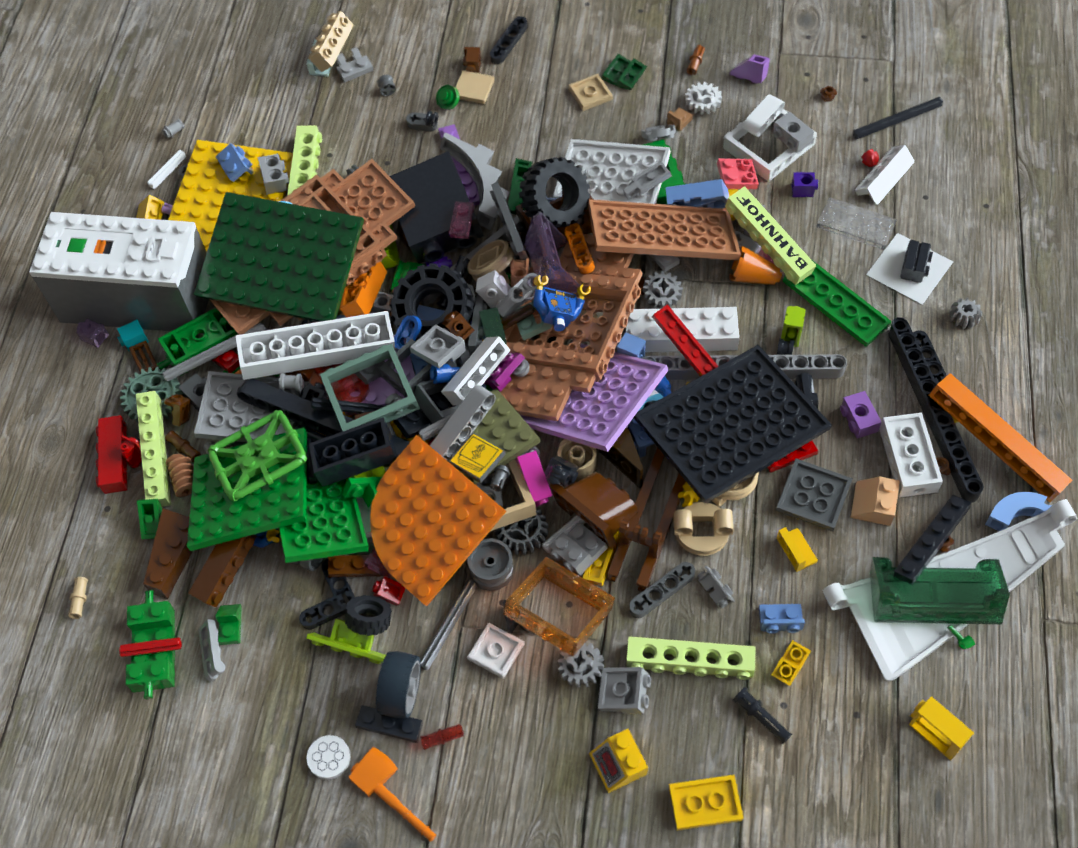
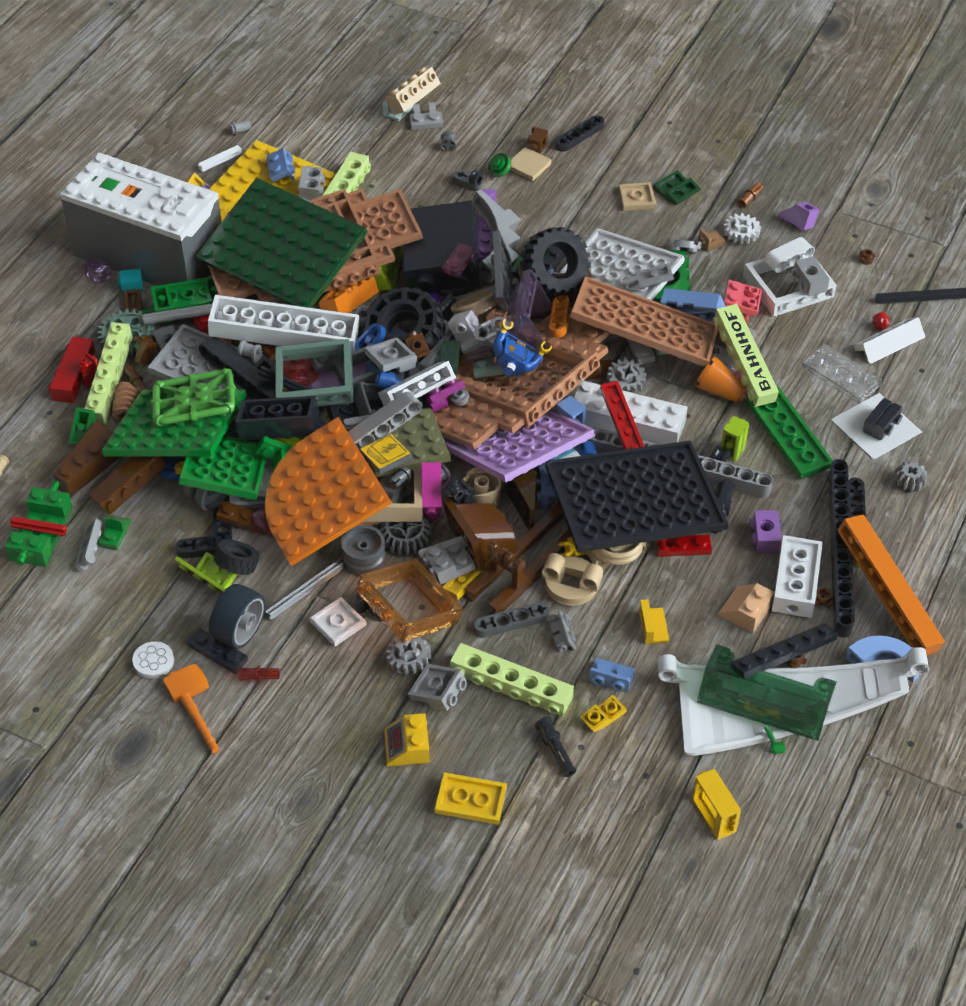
camera: 15 degrees right, 10 degrees down
red bracket [372,576,405,606] -> none
dark grey plate [776,459,853,531] -> none
dark purple brick [791,172,818,197] -> none

